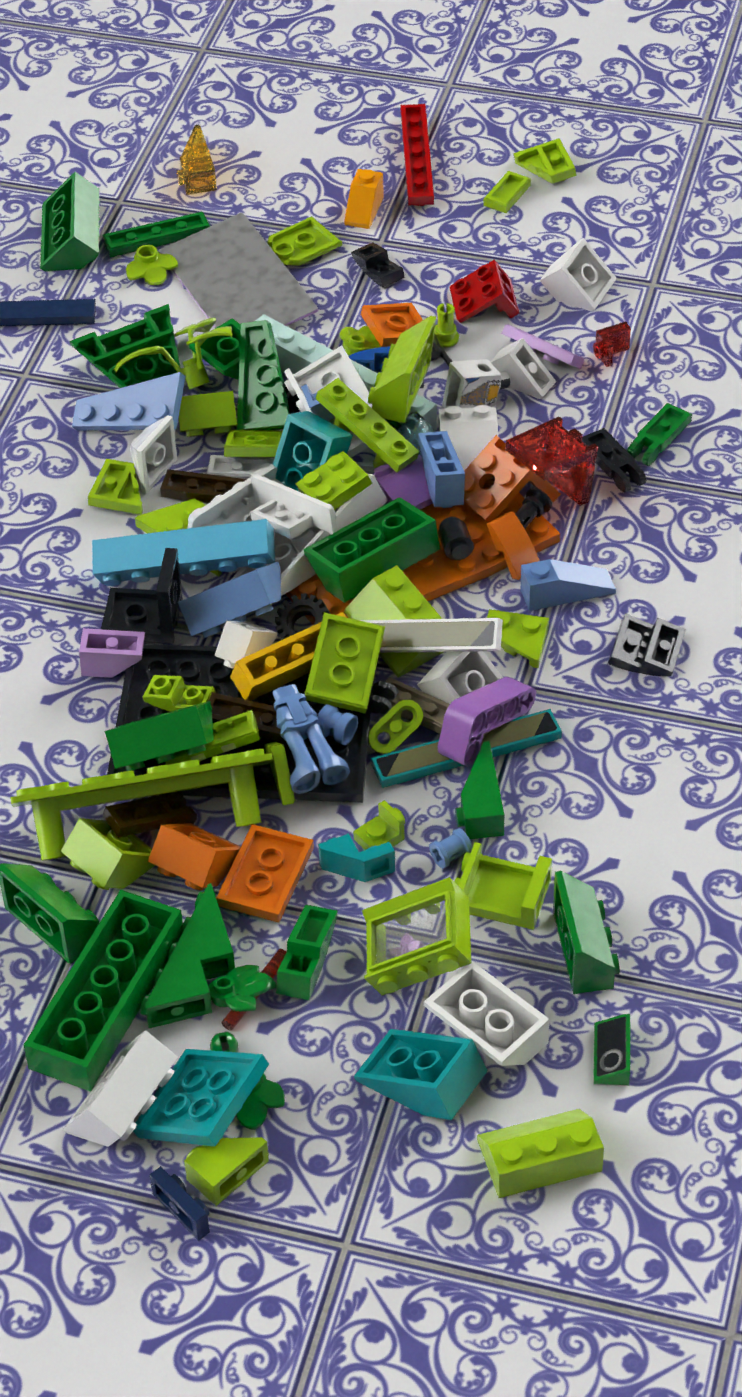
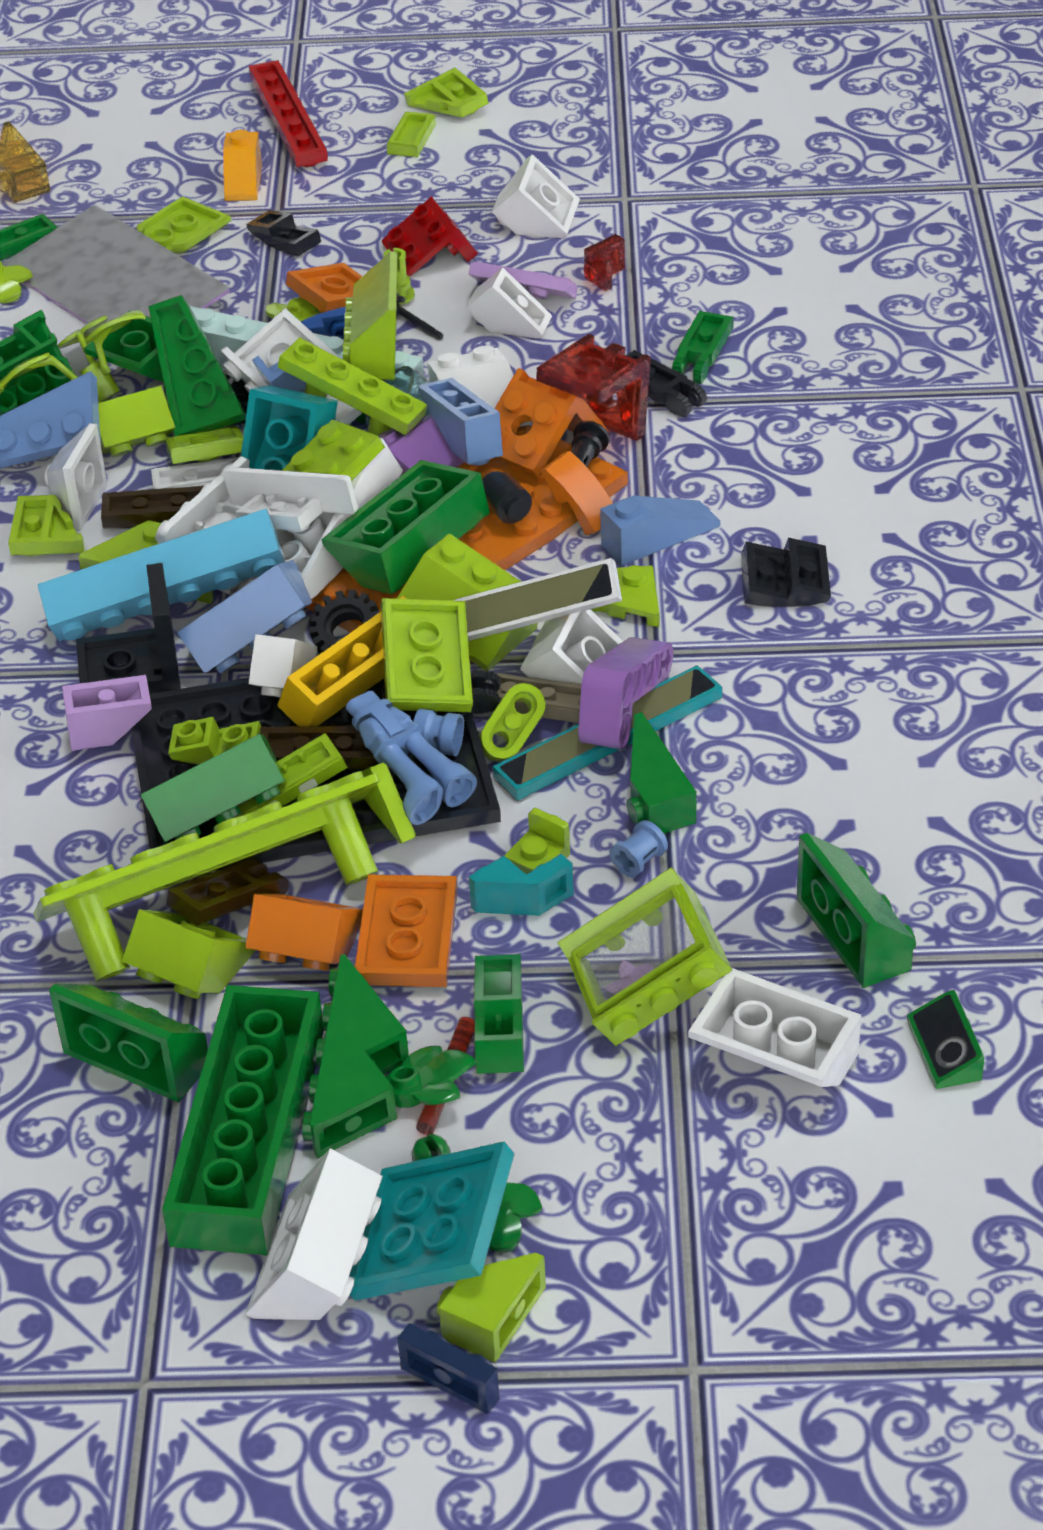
camera: 15 degrees left, 5 degrees down
teal slope [354,1029,488,1120] -> none
white torso [442,359,510,408] -> none
lime panel [454,842,552,930] -> none
lime slope [477,1109,604,1198] -> none

